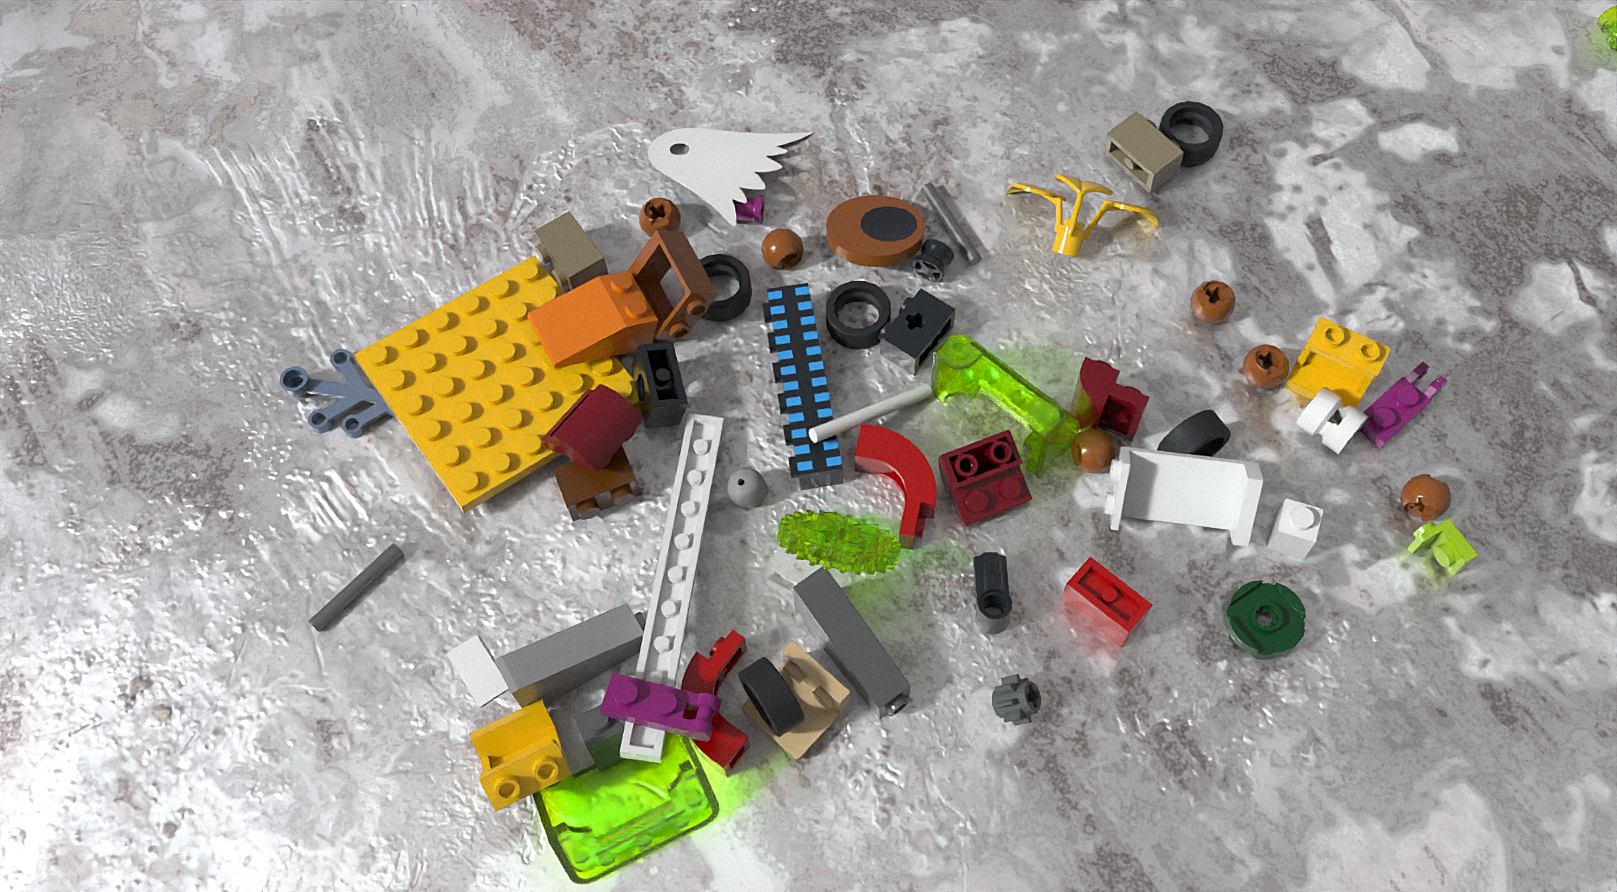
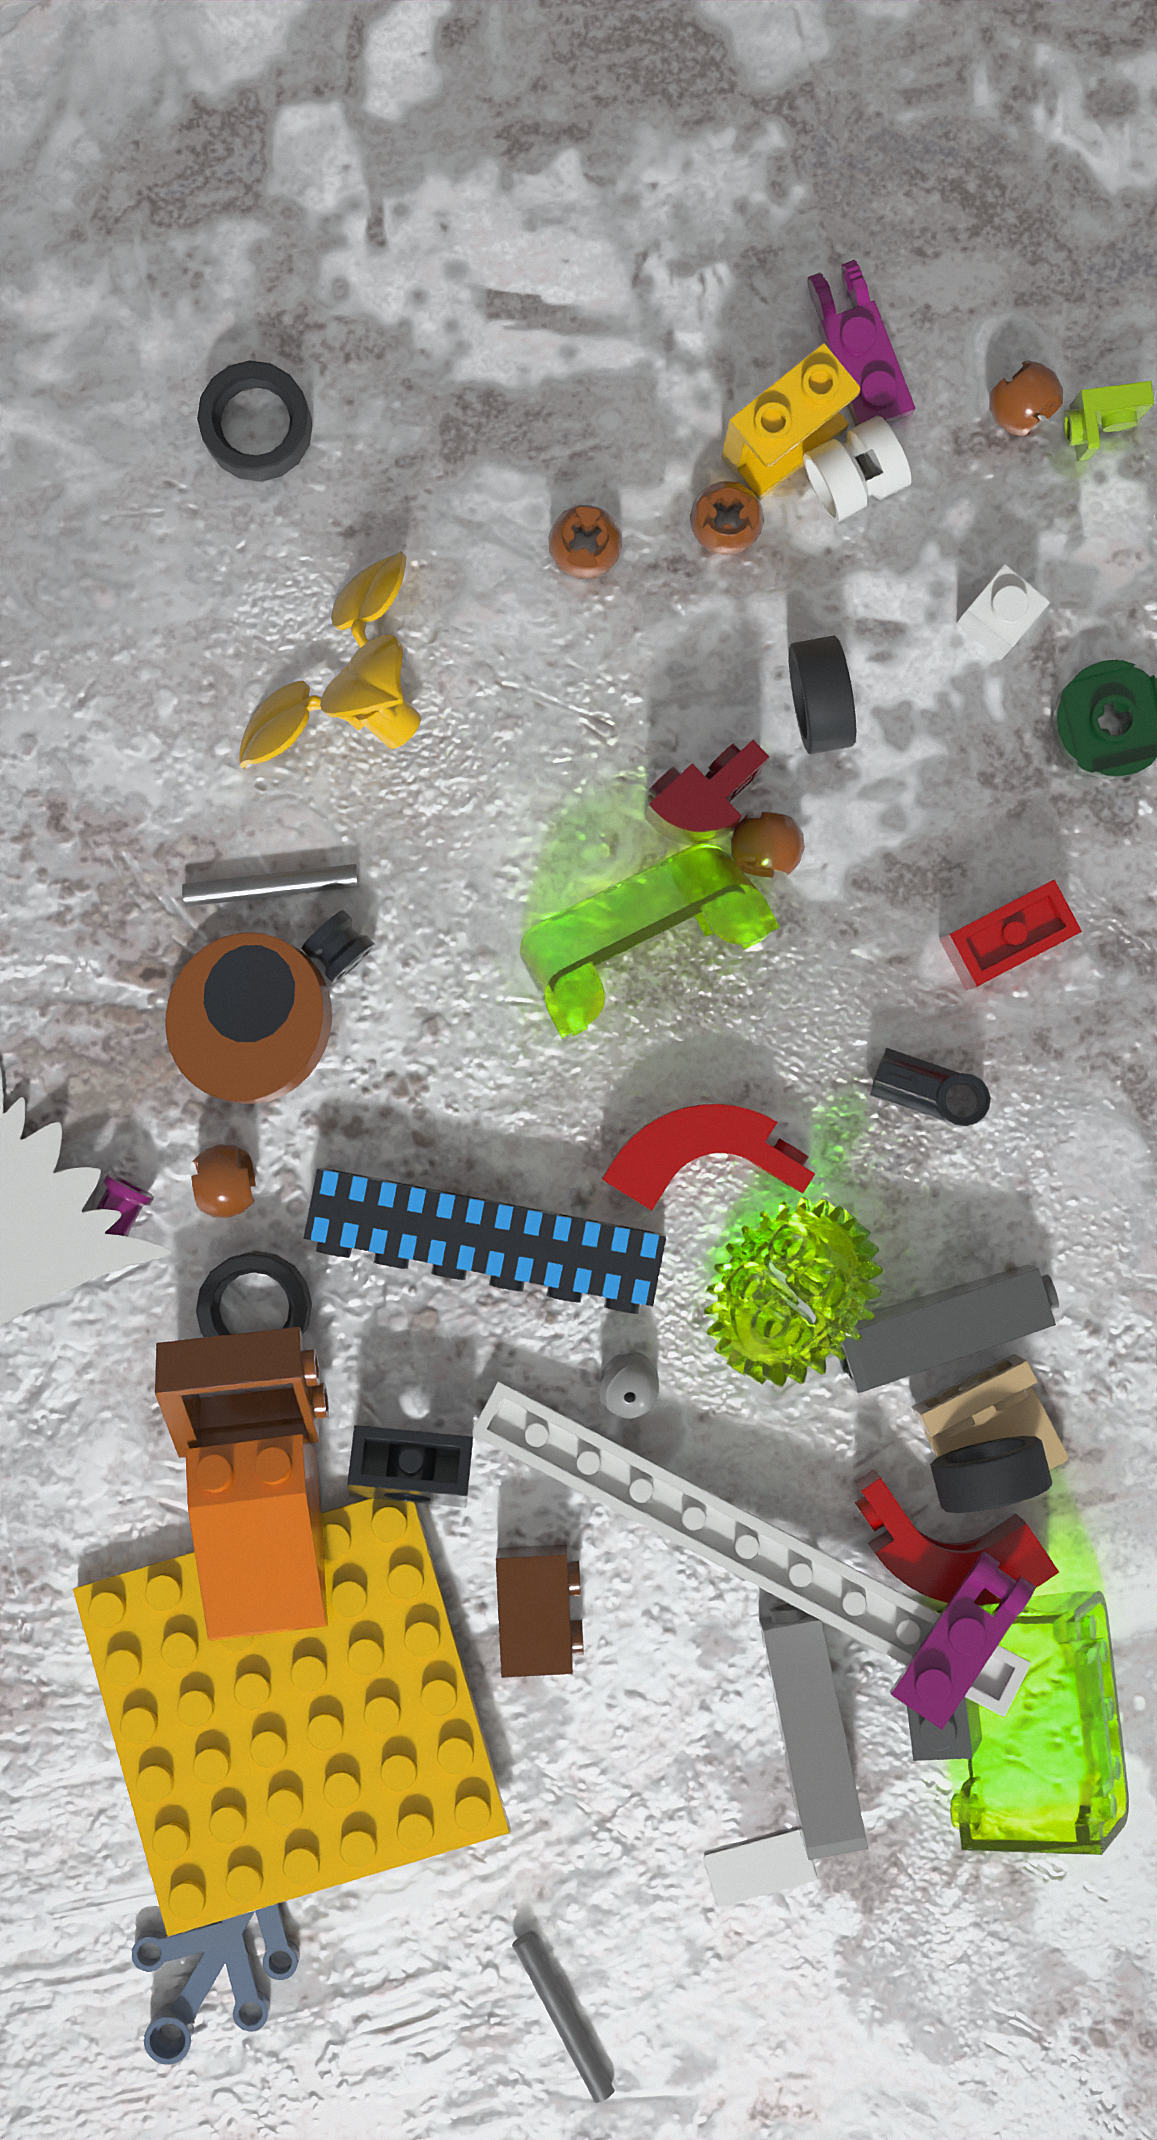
camera: 75 degrees left, 25 degrees up
yellow panel [469,699,572,812] -> none
dark tan brick [534,211,609,290] -> none
dark red brick [541,384,644,473] -> none
dark orange piece [639,197,681,237] -> none
white bar [809,384,933,443] -> none
black tyre [826,281,891,349] -> none
black brick [879,288,956,376] -> none
dark red brick [938,429,1033,526] -> none
dark grey gear [992,674,1041,726] -> none
dark tan brick [1104,111,1184,193] -> none
white panel [1104,446,1264,547] -> none

